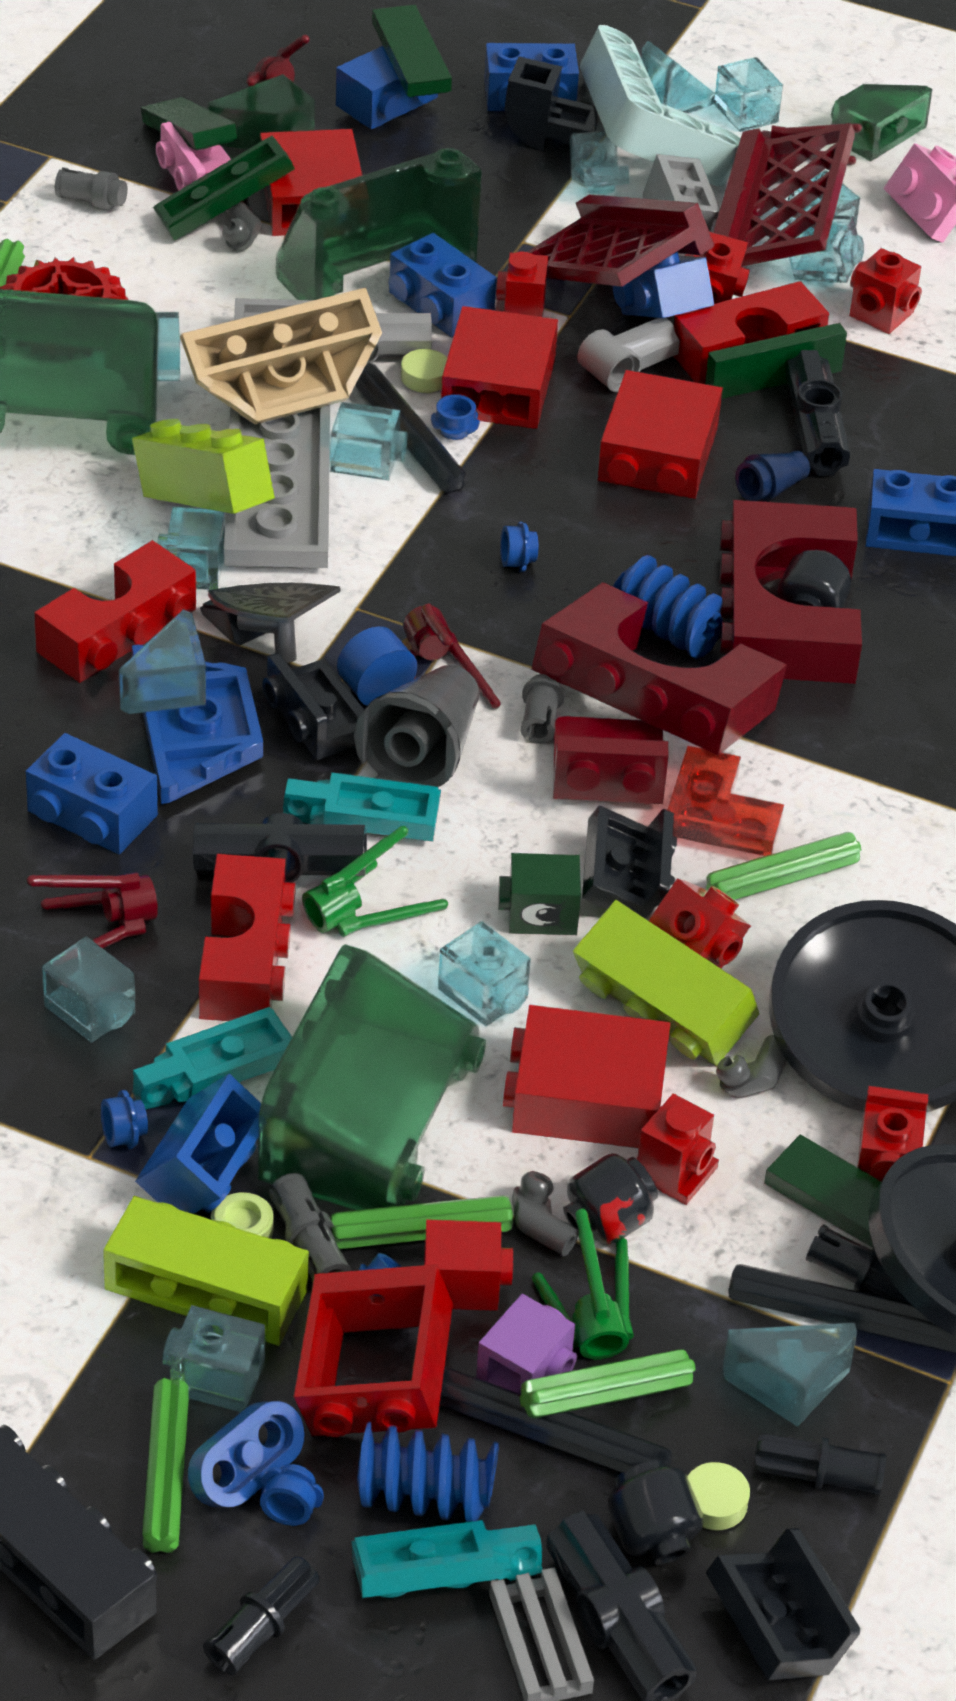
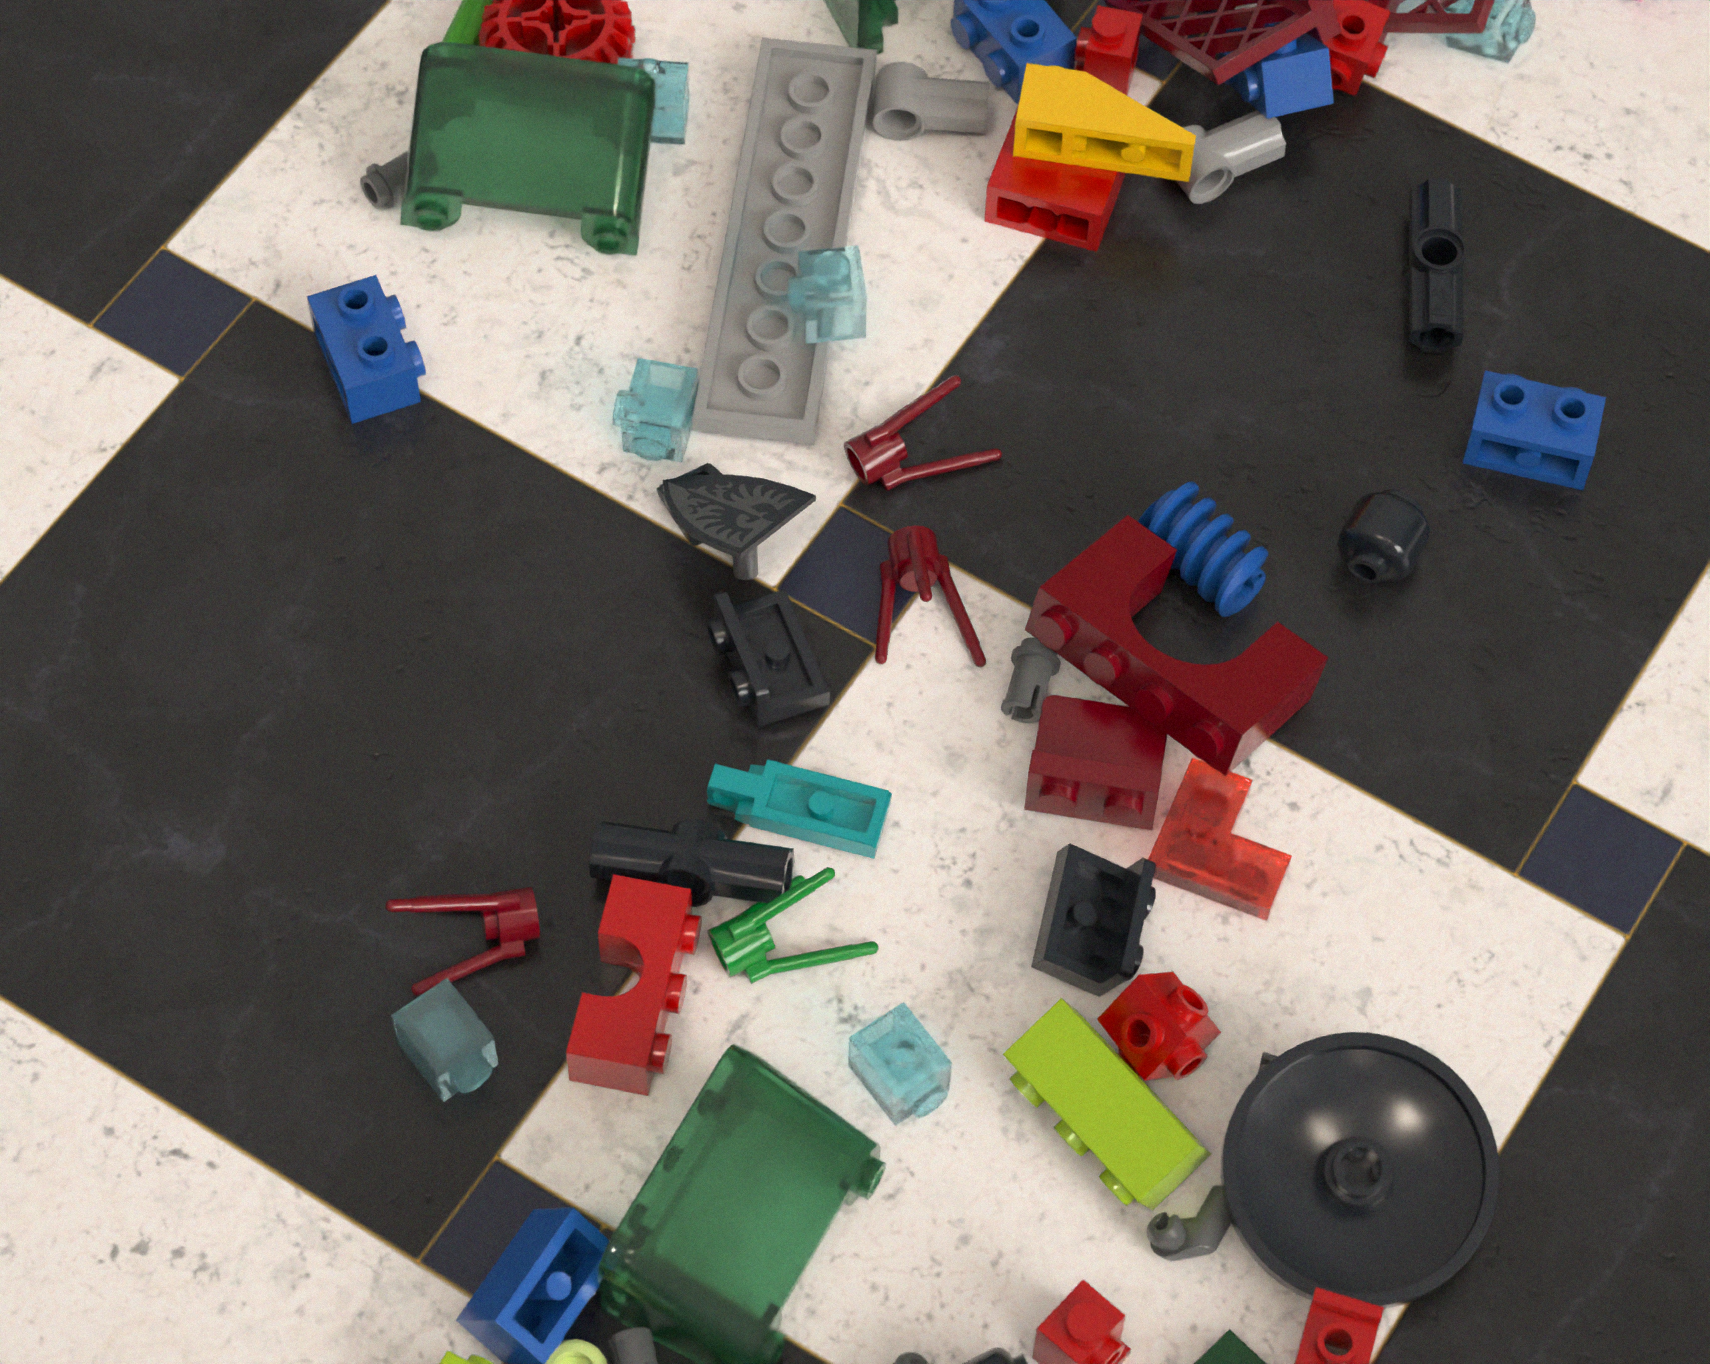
camera: 10 degrees right, 15 degrees up
blue brick [25,733,158,855] -> none
red arch [34,540,196,683] -> none
blue plate [101,1090,148,1150] -> none
clear light blue slope [119,609,206,714] -> none
lime brick [132,419,275,514] -> none
blue wing [132,645,263,804] -> none
teal hinge [132,1007,299,1109] -> none
tan wedge [180,288,382,424] -> none
clear light blue brick [330,402,408,481] -> none
blue piece [337,626,417,705] -> none
dark grey cone [354,665,479,787] -> none
black axle [355,363,466,494] -> none
yellowish green tile [401,349,447,393] -> none
blue plate [431,395,480,440] -> none
dark green brick [498,853,581,935] -> none
blue plate [500,522,539,572] -> none
red brick [503,1005,671,1148] -> none
red brick [597,370,723,499] -> none
red arch [673,281,829,384] -> none
dark green tile [705,323,847,399] -> none
bright green axle [705,832,862,900] -> none
dark red arch [719,500,862,684] -> none
dark blue cone [735,451,810,502] -> none
red brick [849,248,922,334] -> none
none -> clear light blue brick [787,245,867,344]
none -> dark red plant [844,375,1002,491]
none -> yellow slope [1013,63,1196,182]

